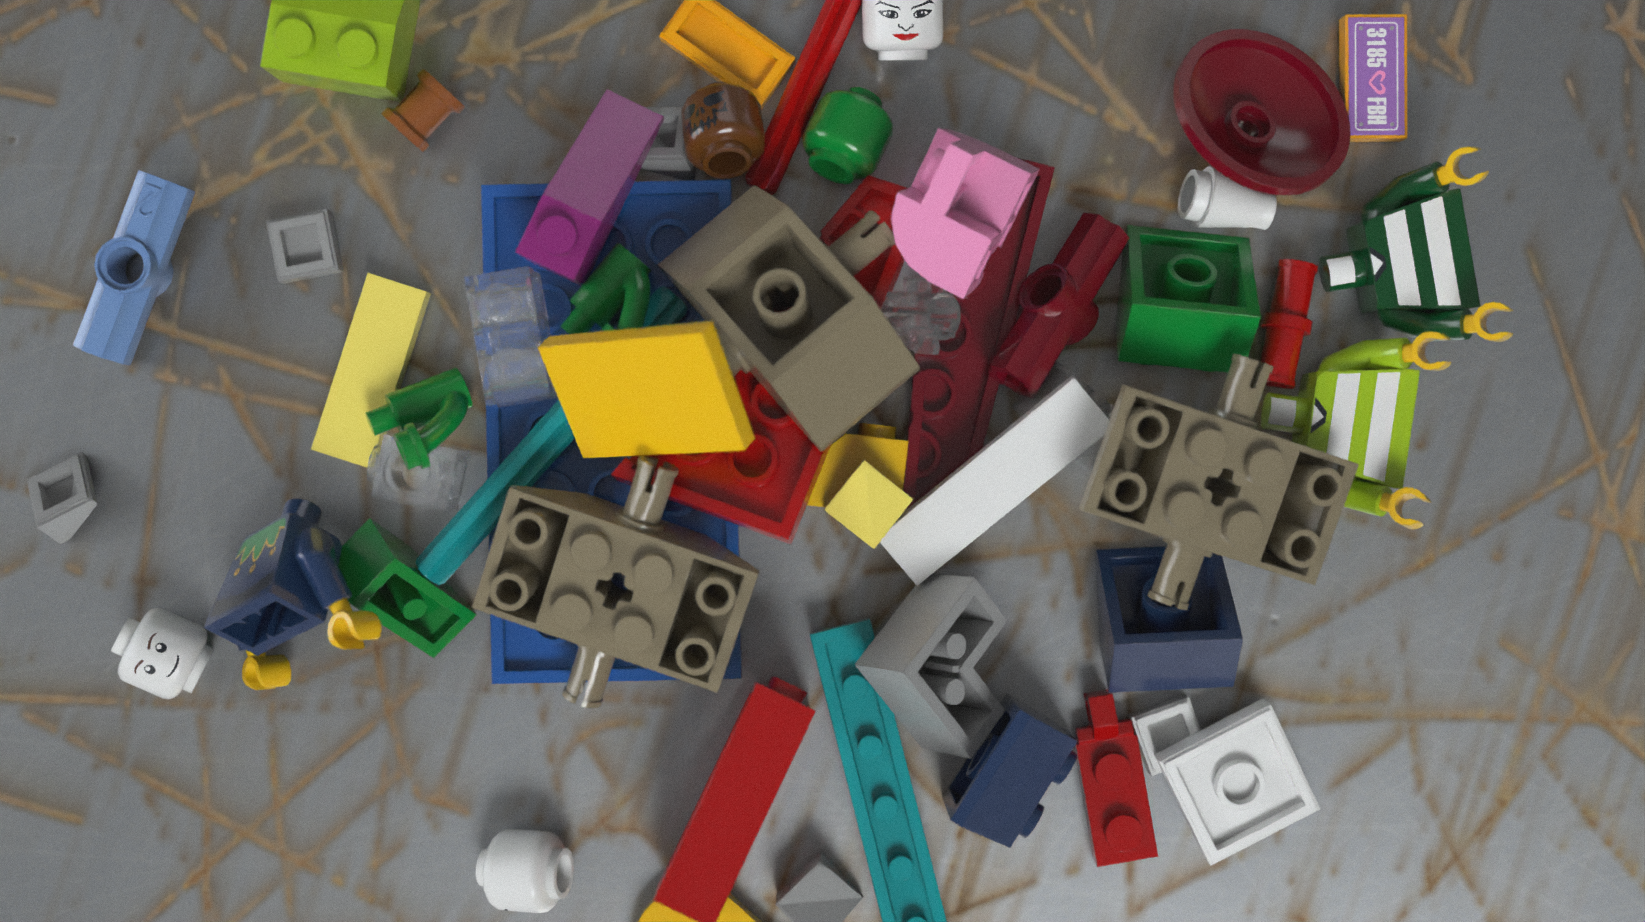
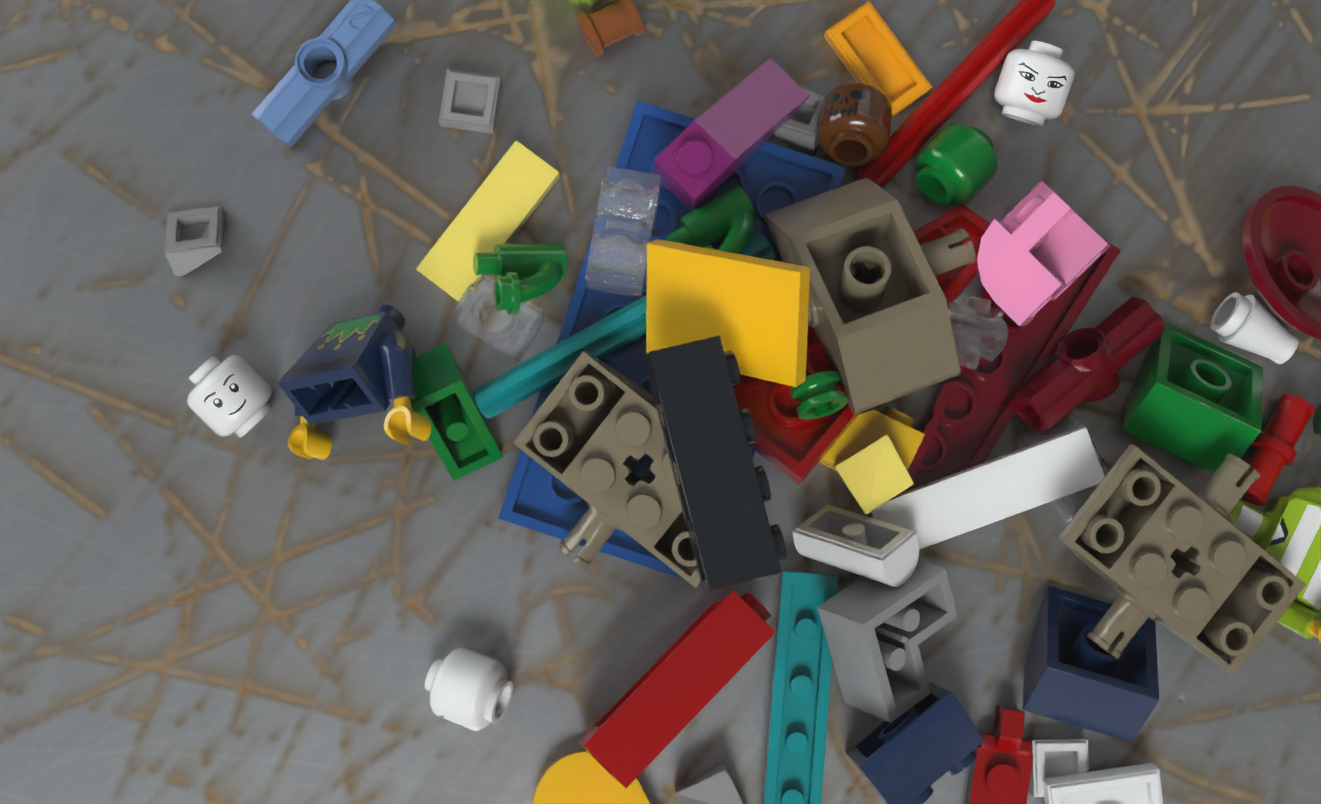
camera: 15 degrees right, 5 degrees down
none -> black brick [645,335,787,594]
none -> green bush [790,371,849,420]
none -> white brick [792,504,919,587]

